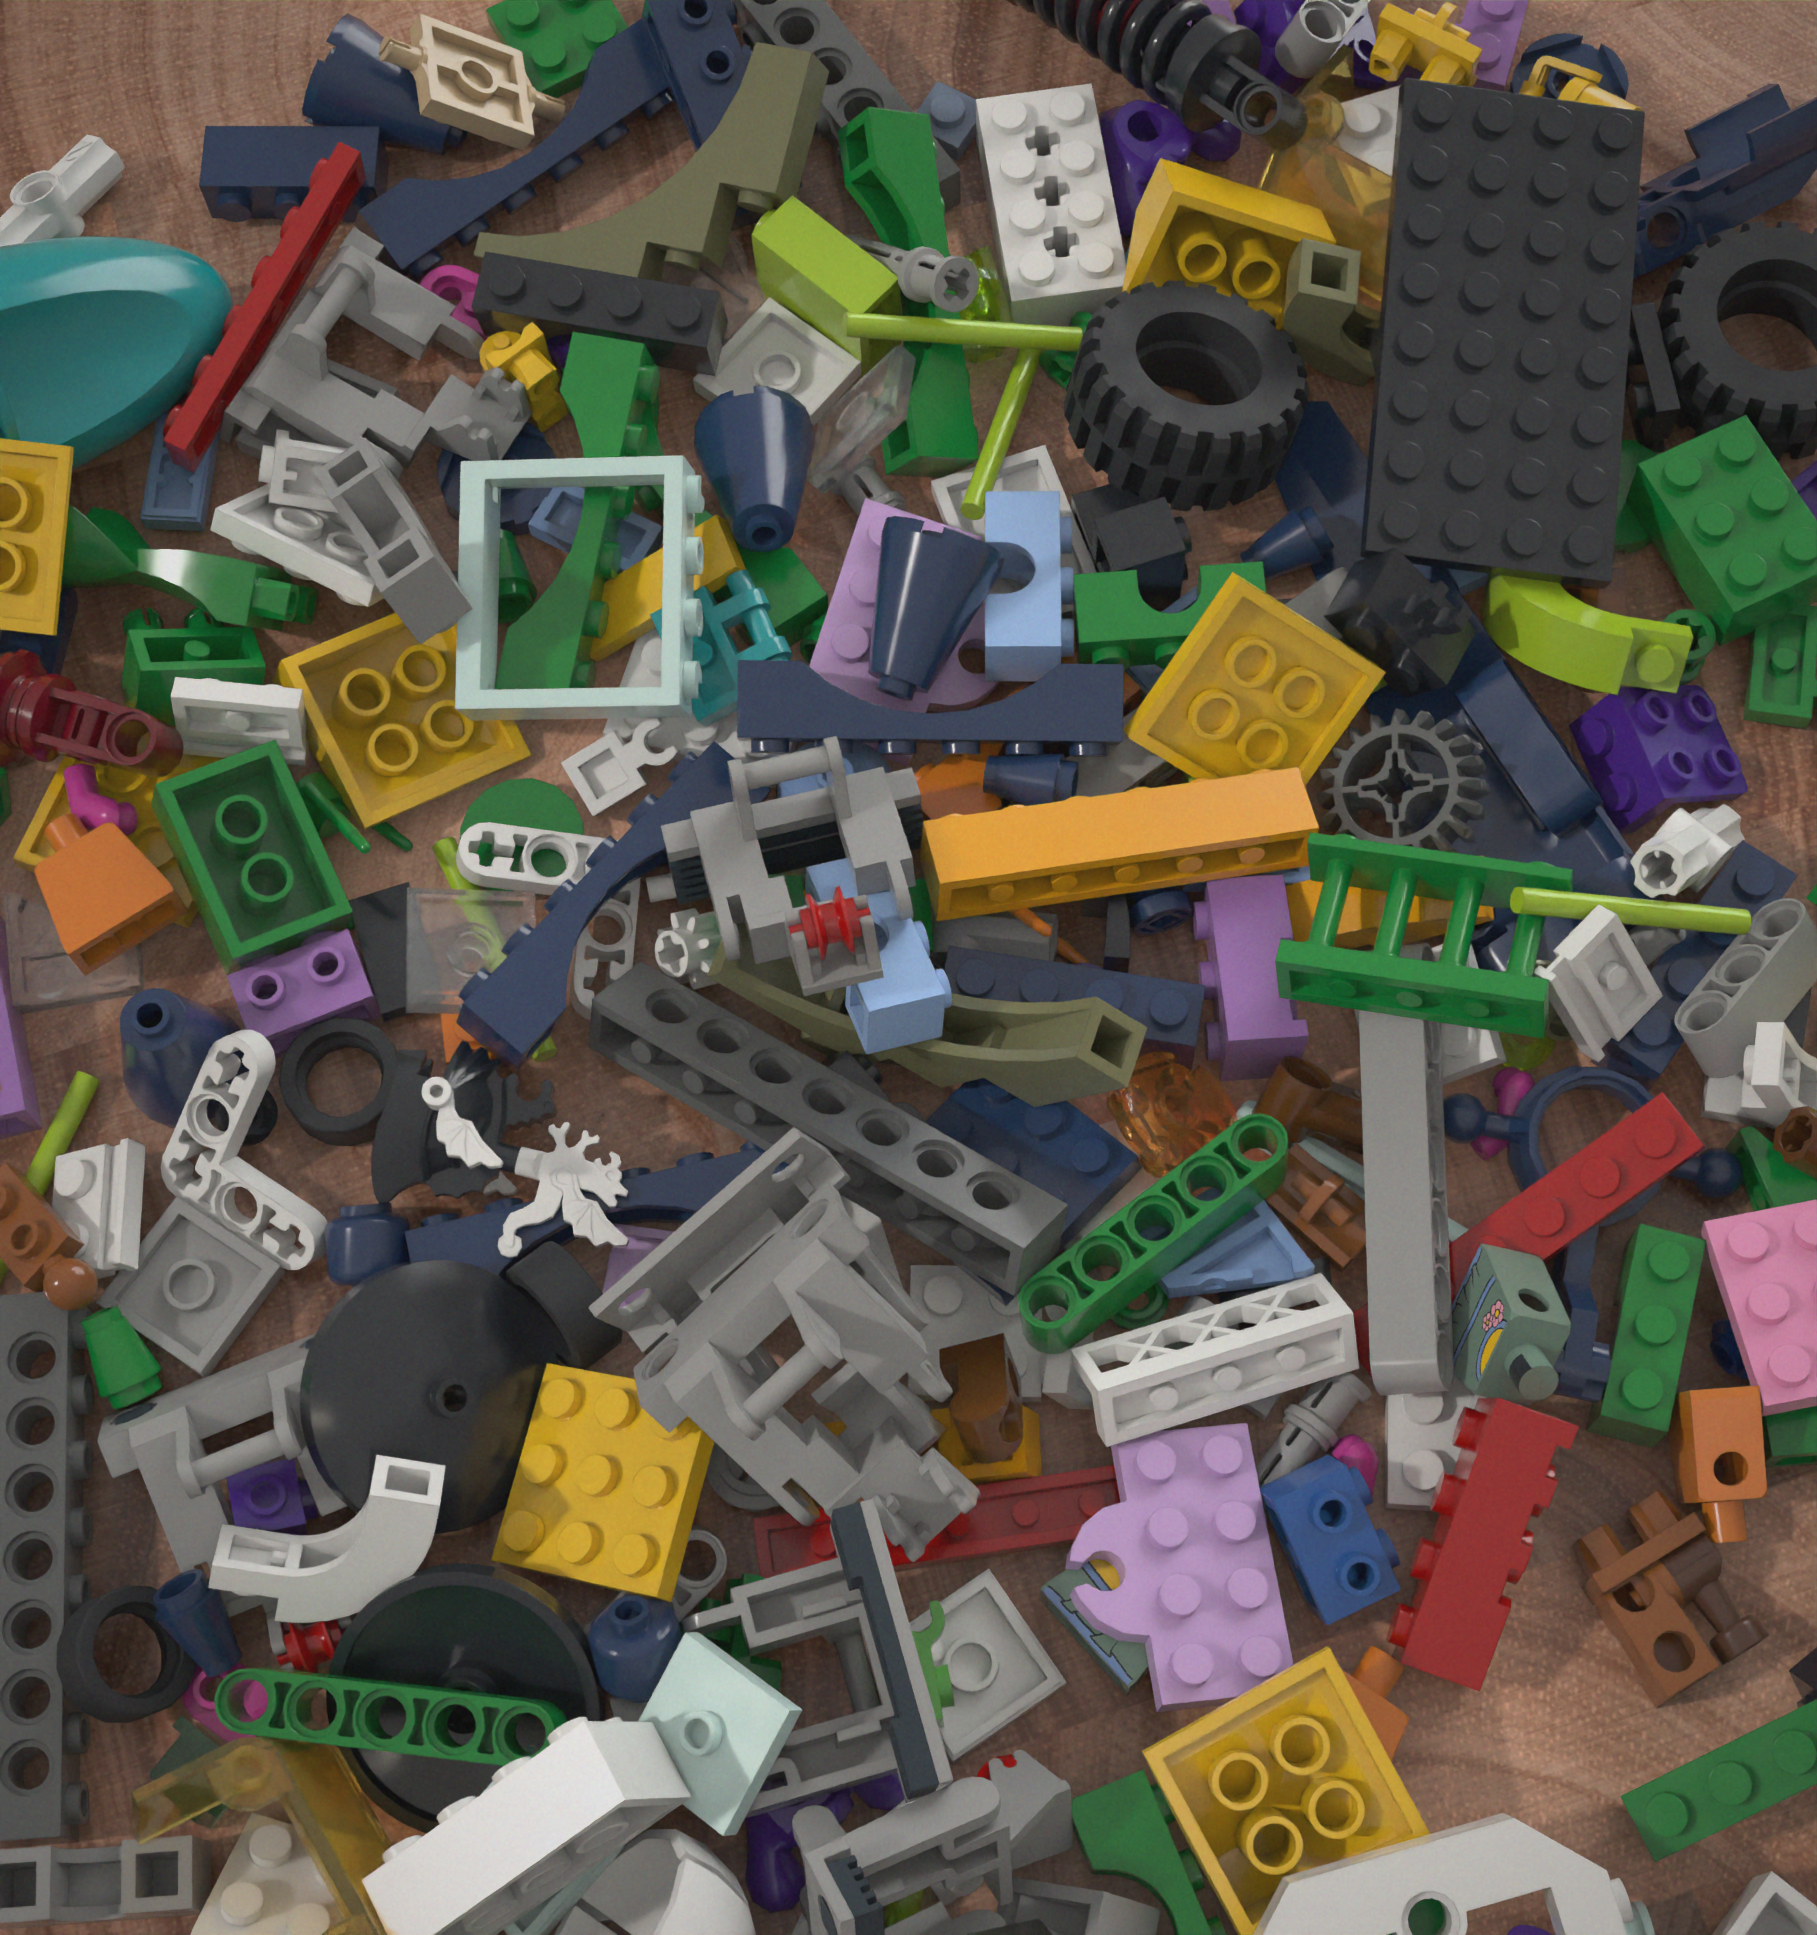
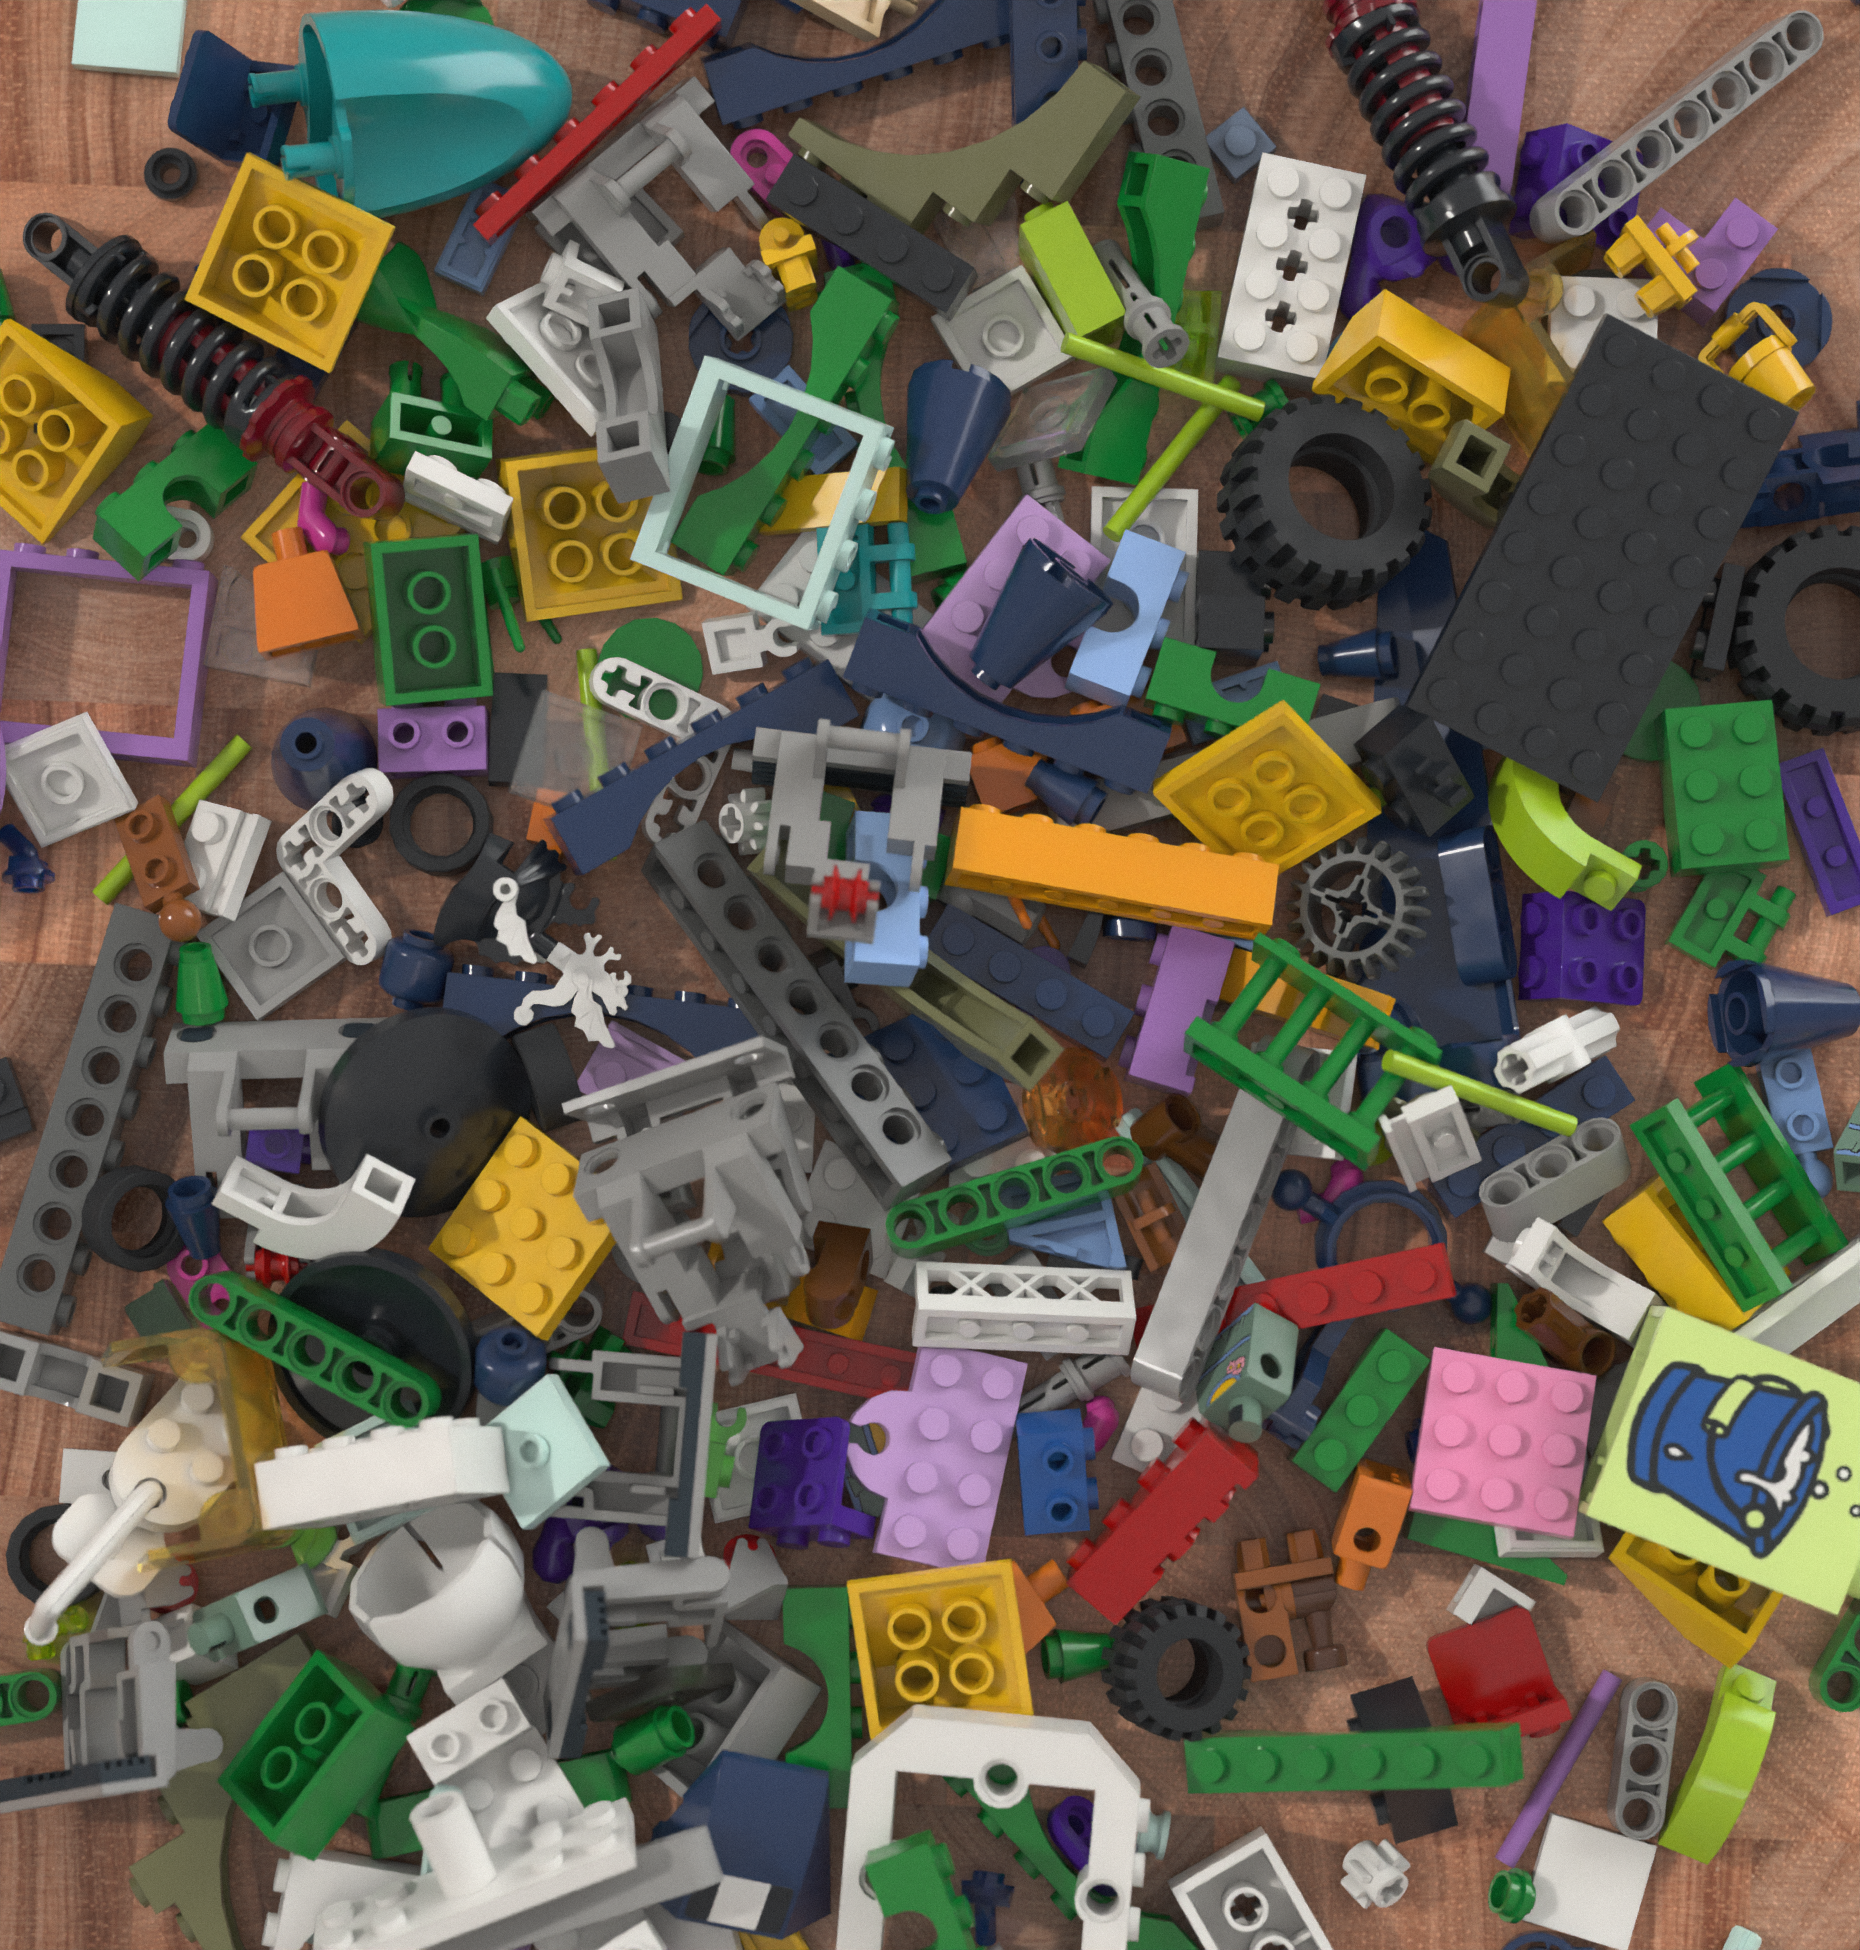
camera: 15 degrees right, 15 degrees up
none -> dark purple bracket [748,1417,876,1550]
none -> green cone [1040,1629,1115,1684]
none -> black tyre [1101,1596,1252,1742]

